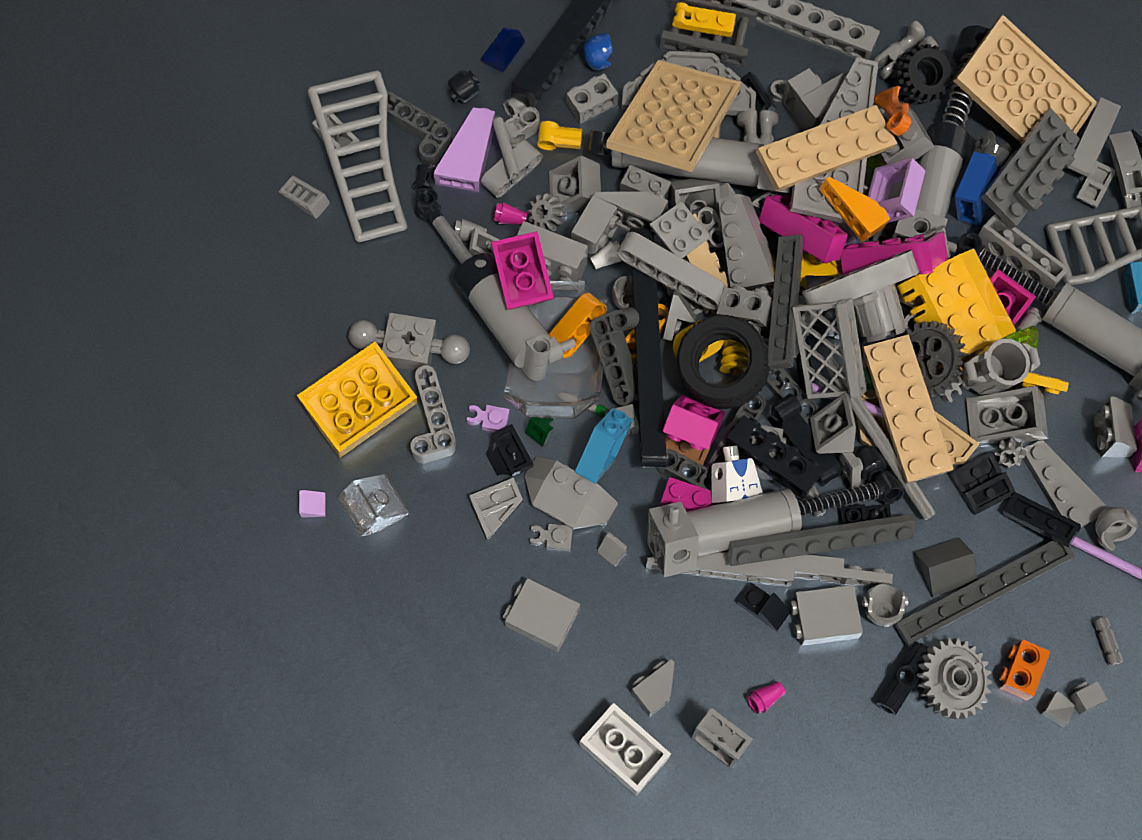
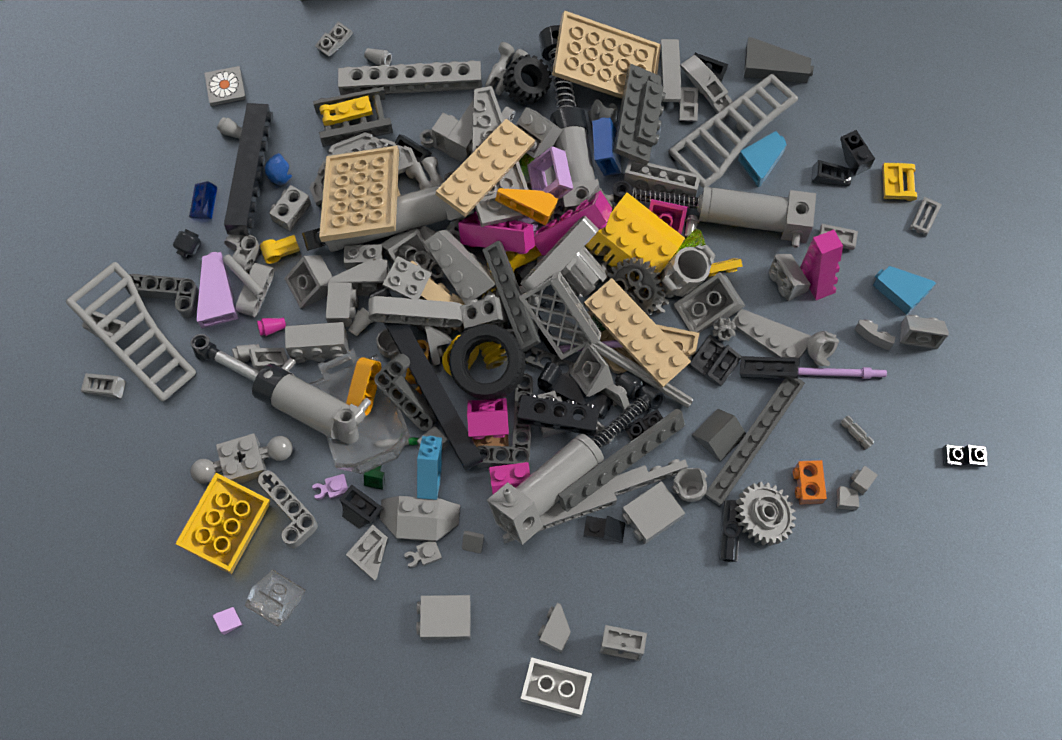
camera: 25 degrees left, 0 degrees up
black bush [412,164,435,191] -> none
dark pink slope [491,231,554,310] -> none
light grey gear [527,193,566,231] -> none
white torso [711,446,763,503] -> none
dark pink cone [747,681,785,714] -> none
orange piece [873,86,912,136] -> none

